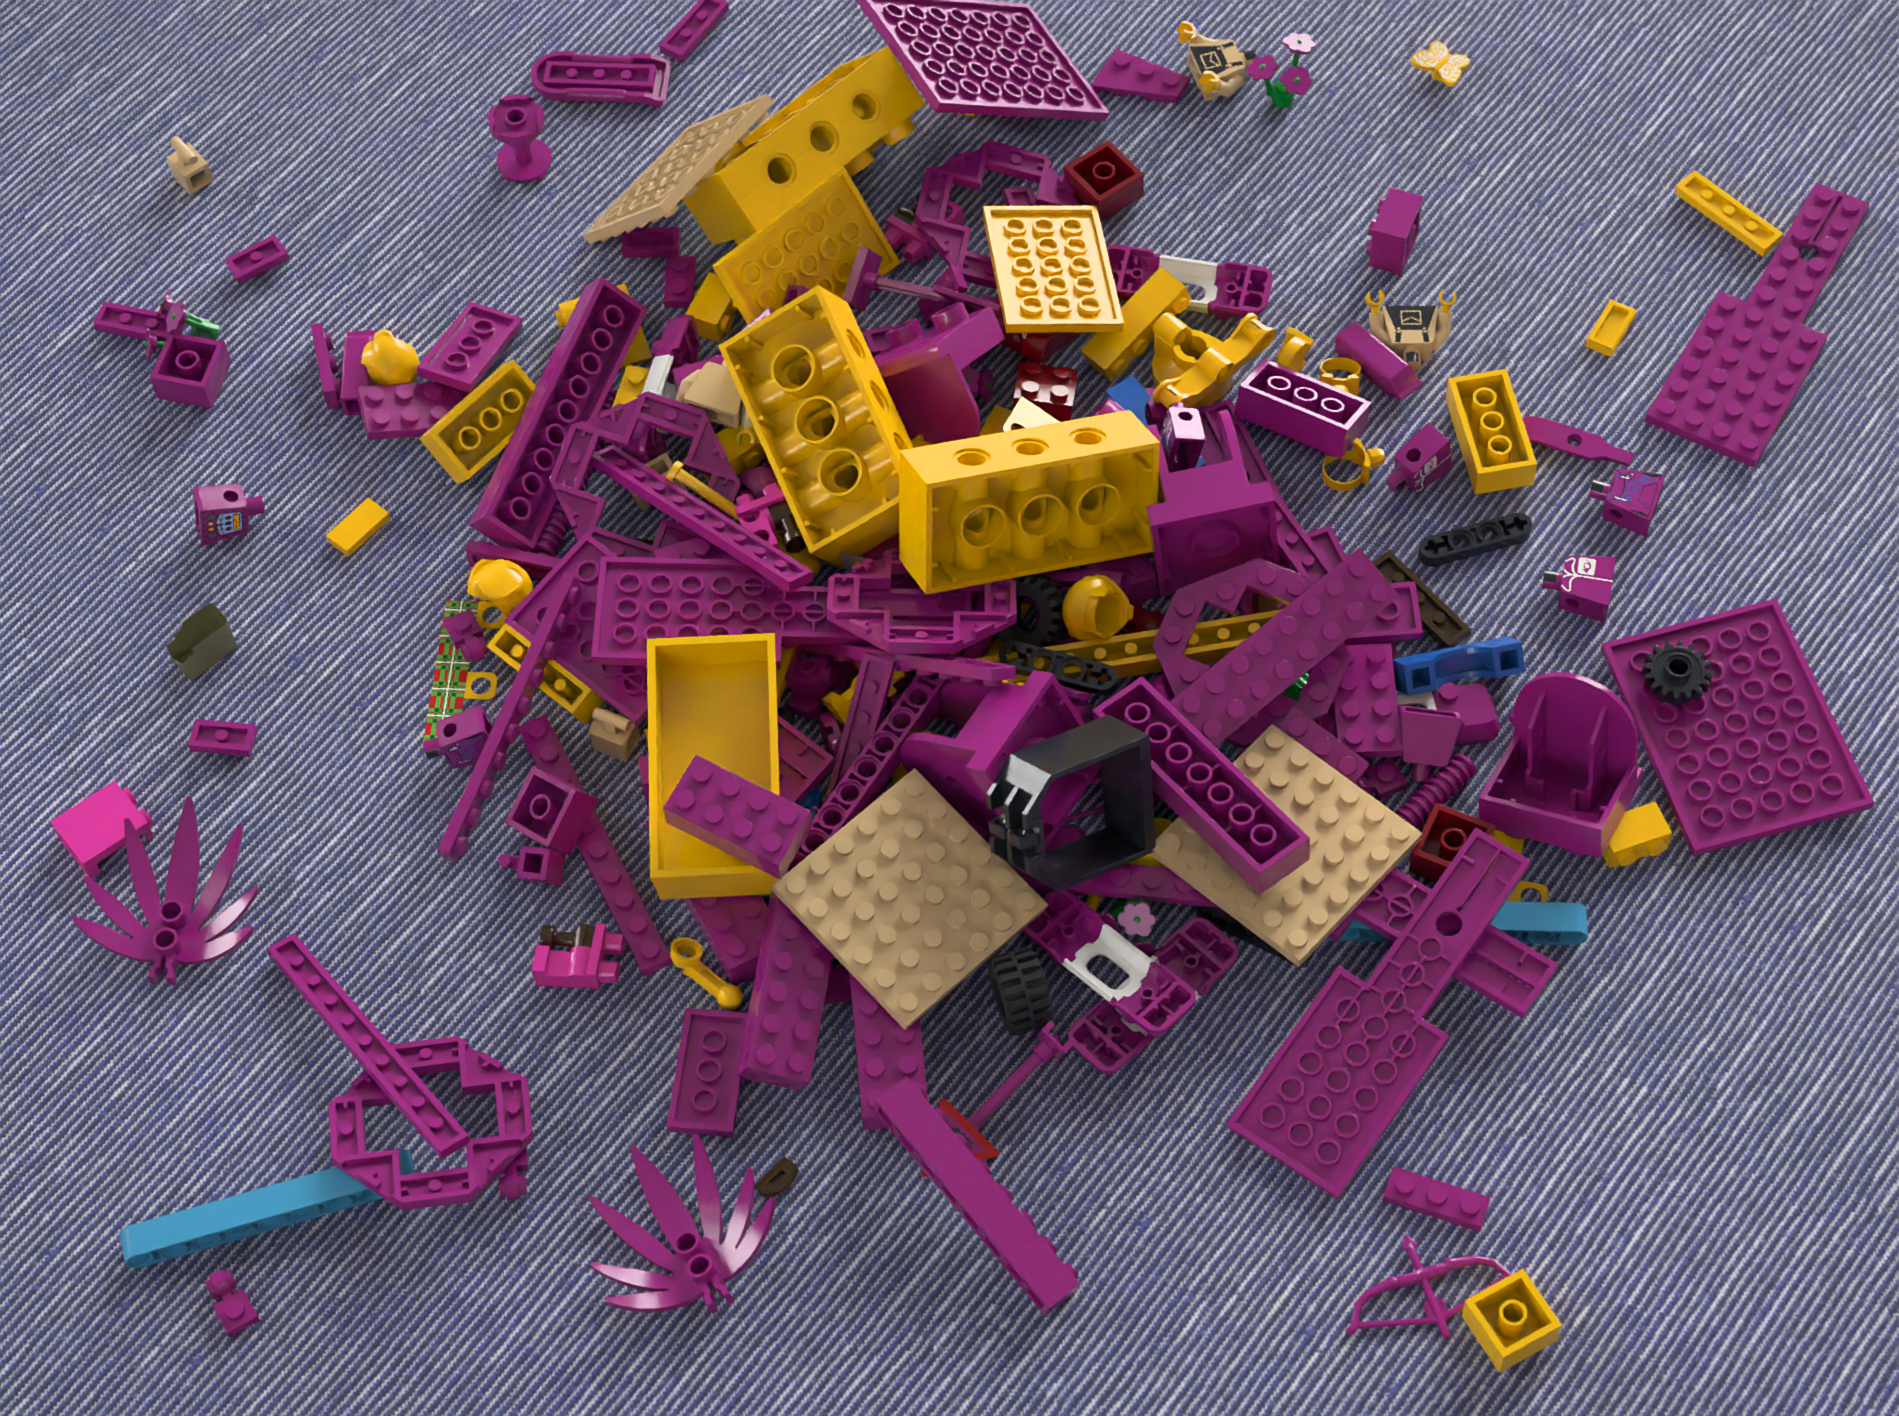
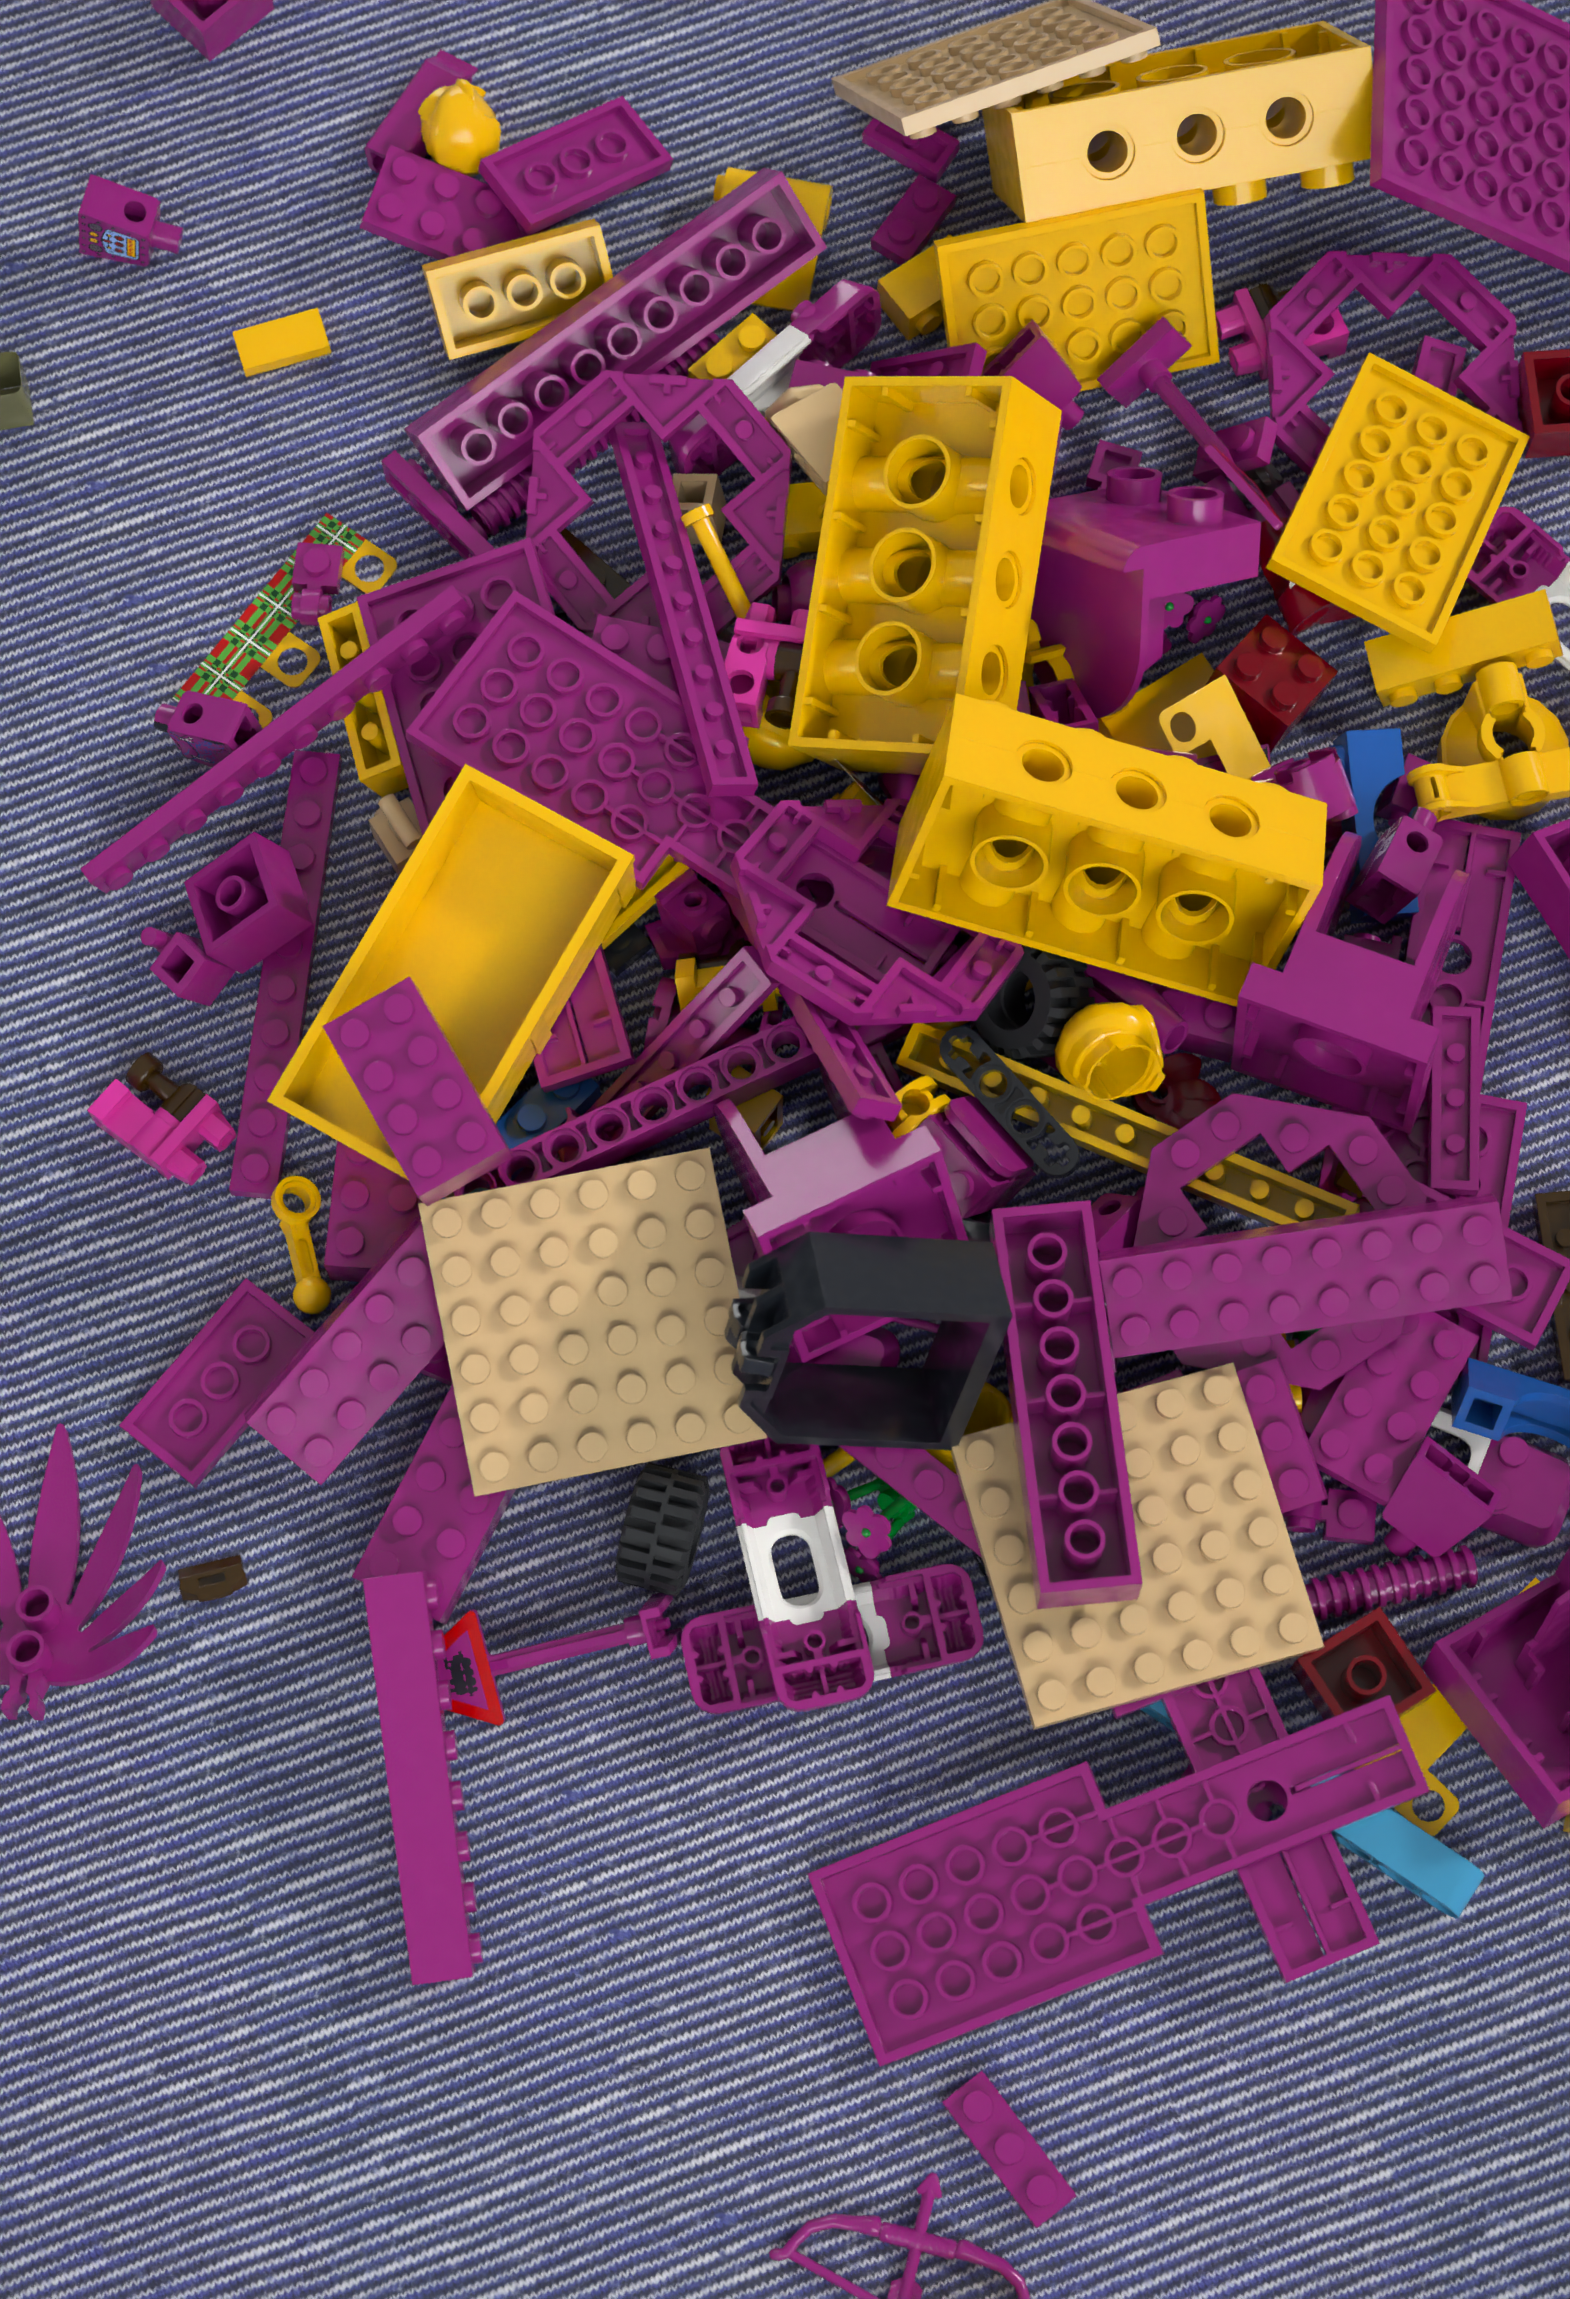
camera: 30 degrees right, 15 degrees up
magenta plate [310,322,341,410] -> none
yellow helmet [467,559,533,618] -> none

